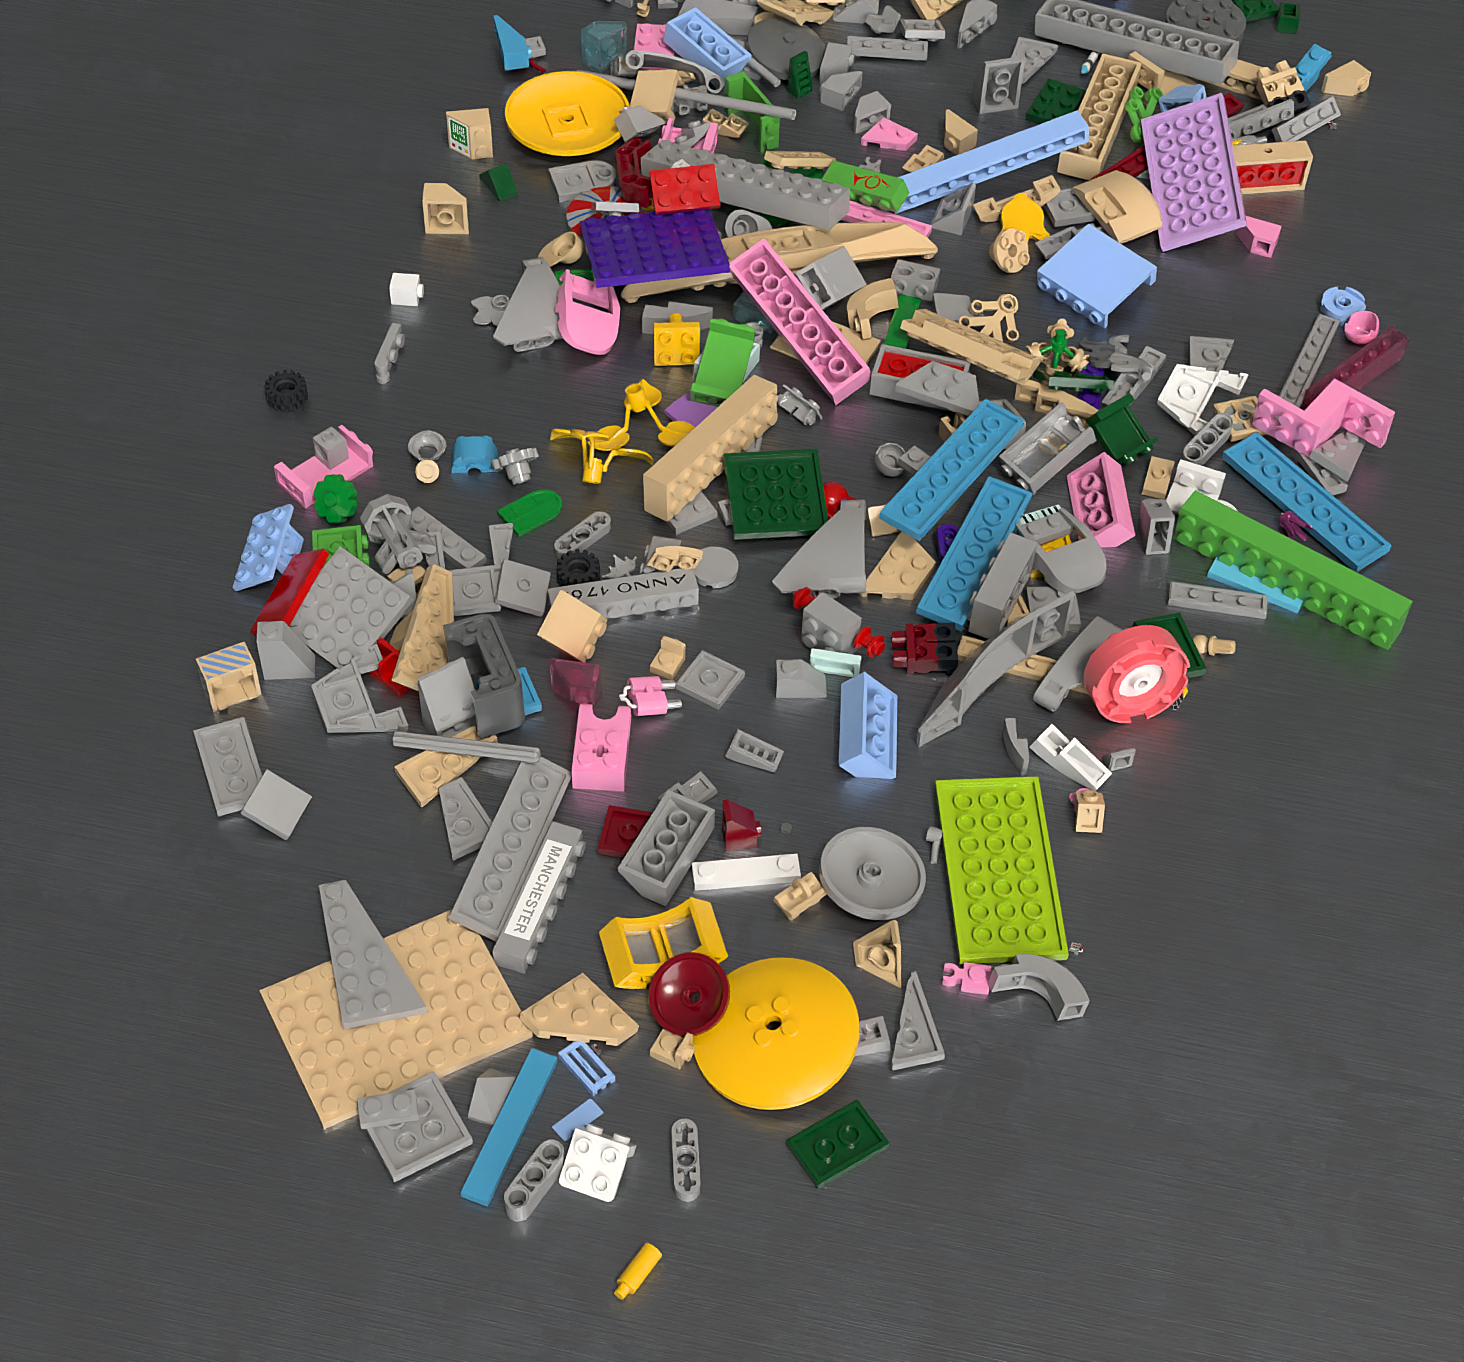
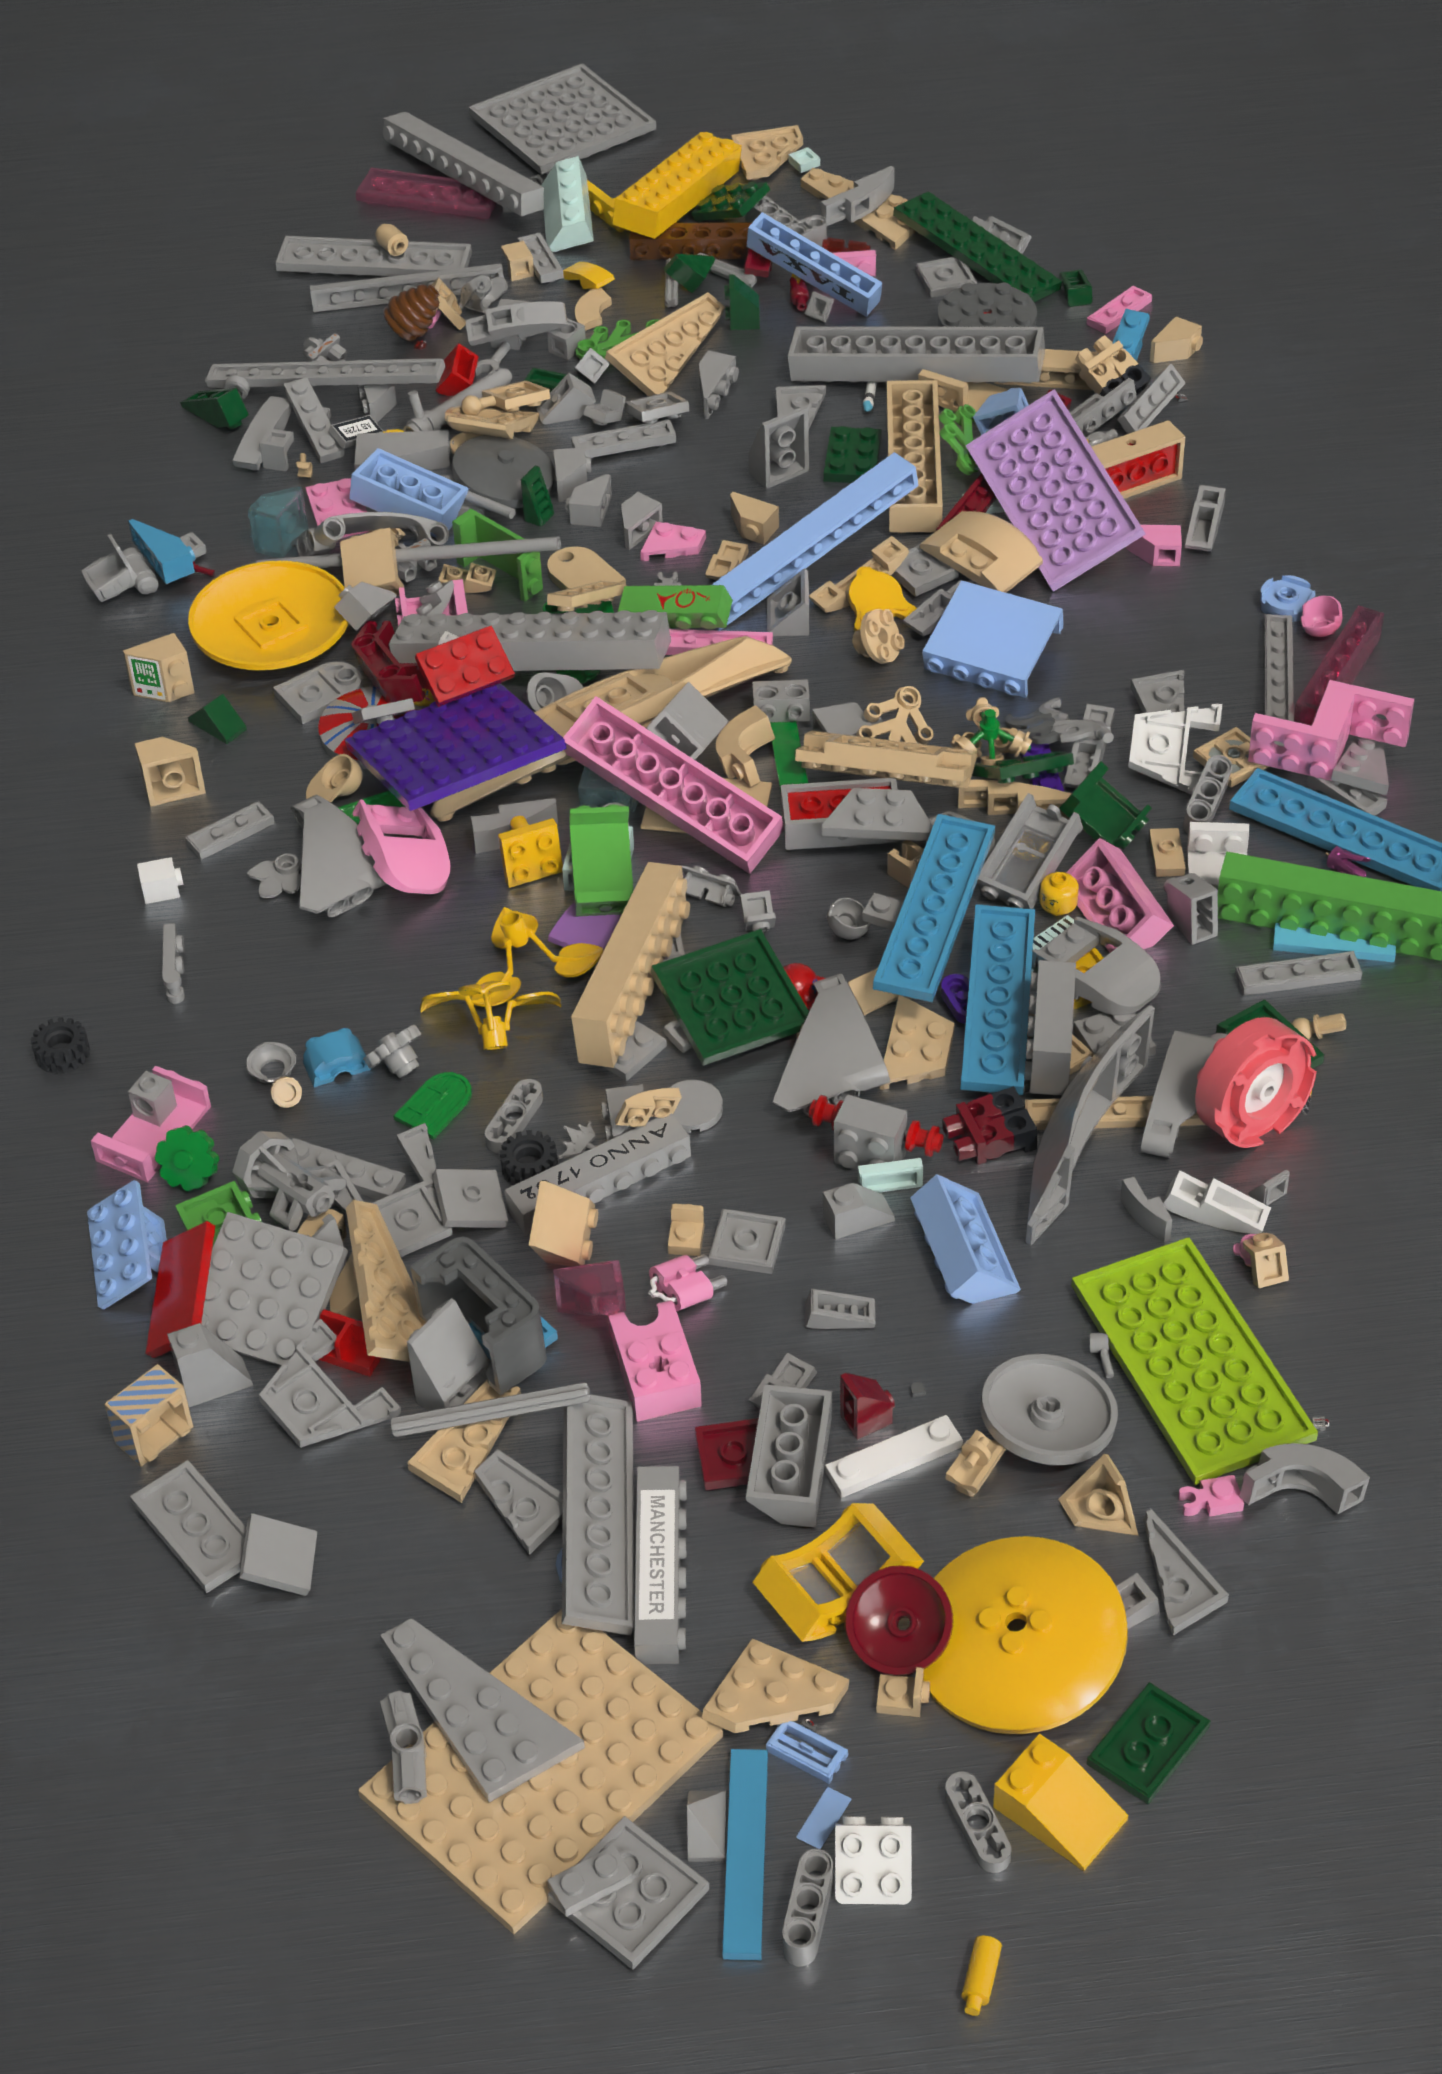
camera: 15 degrees left, 5 degrees down
none -> light grey piece [81,533,158,602]
none -> light grey tile [185,801,275,860]
none -> light grey piece [380,1691,427,1804]
none -> tan tile [547,546,626,590]
none -> light grey bracket [740,890,776,933]
none -> yellow slope [993,1733,1129,1871]
none -> yellow head [1040,872,1079,916]
none -> bright pink tile [1086,286,1152,334]
none -> light grey slope [1185,485,1226,552]

